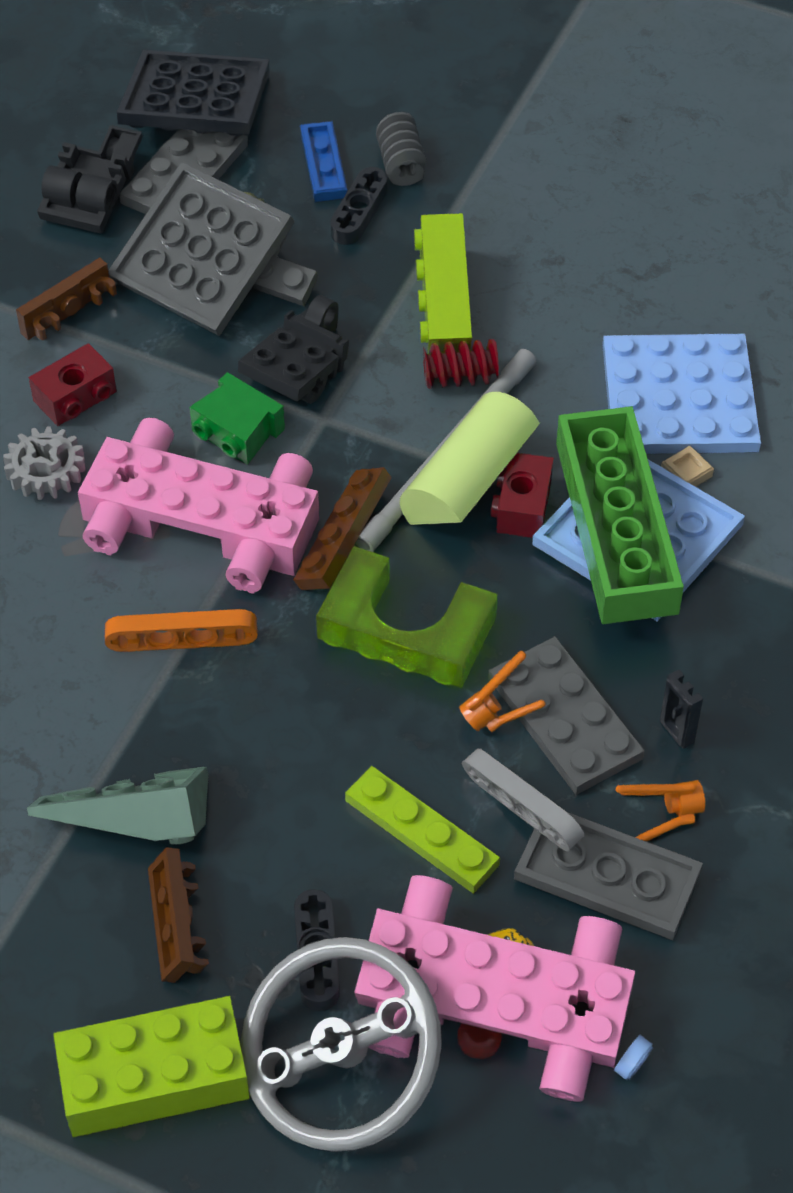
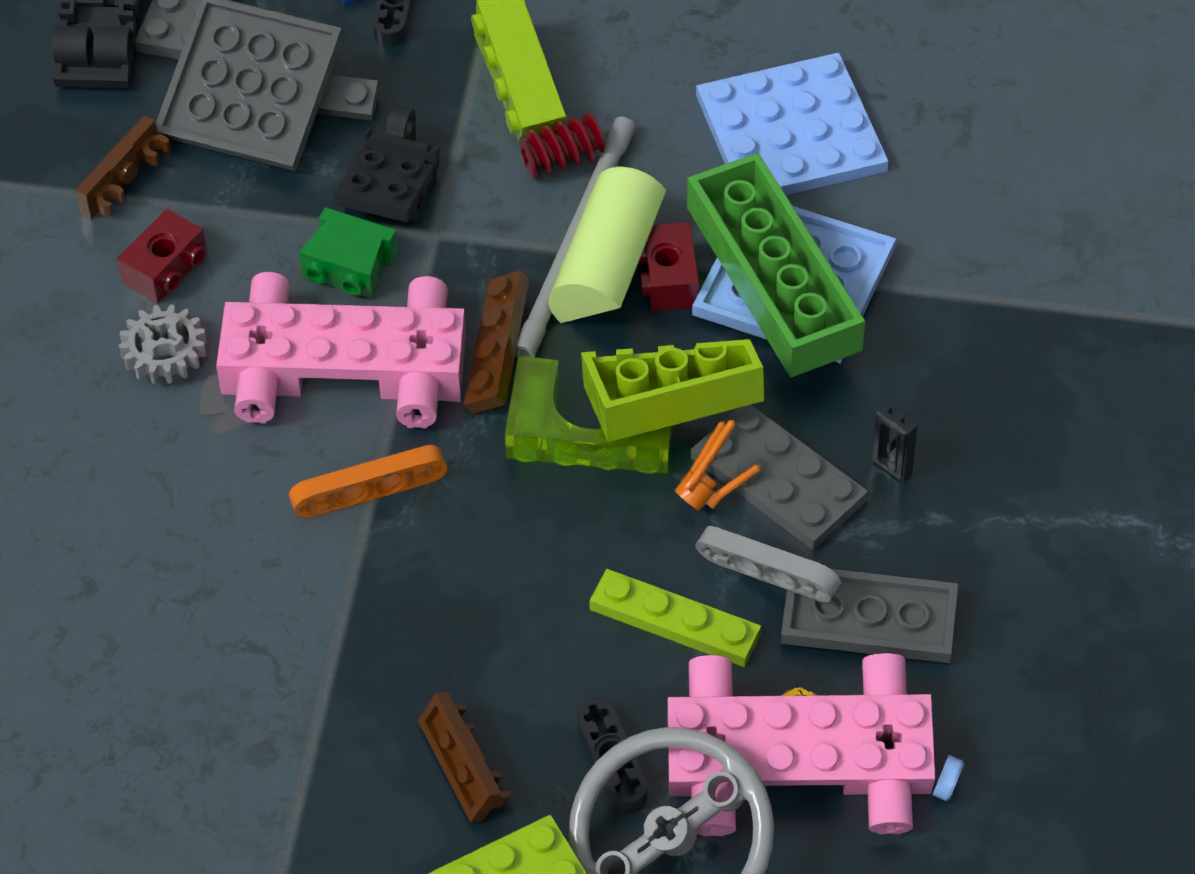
camera: 15 degrees left, 0 degrees up
sand green wedge [27,766,208,844] -> none
clear red plate [458,1023,502,1059] -> none
orange plant [616,780,705,842] -> none
tan tile [661,446,714,487] -> none
none -> lime wedge [581,339,764,442]

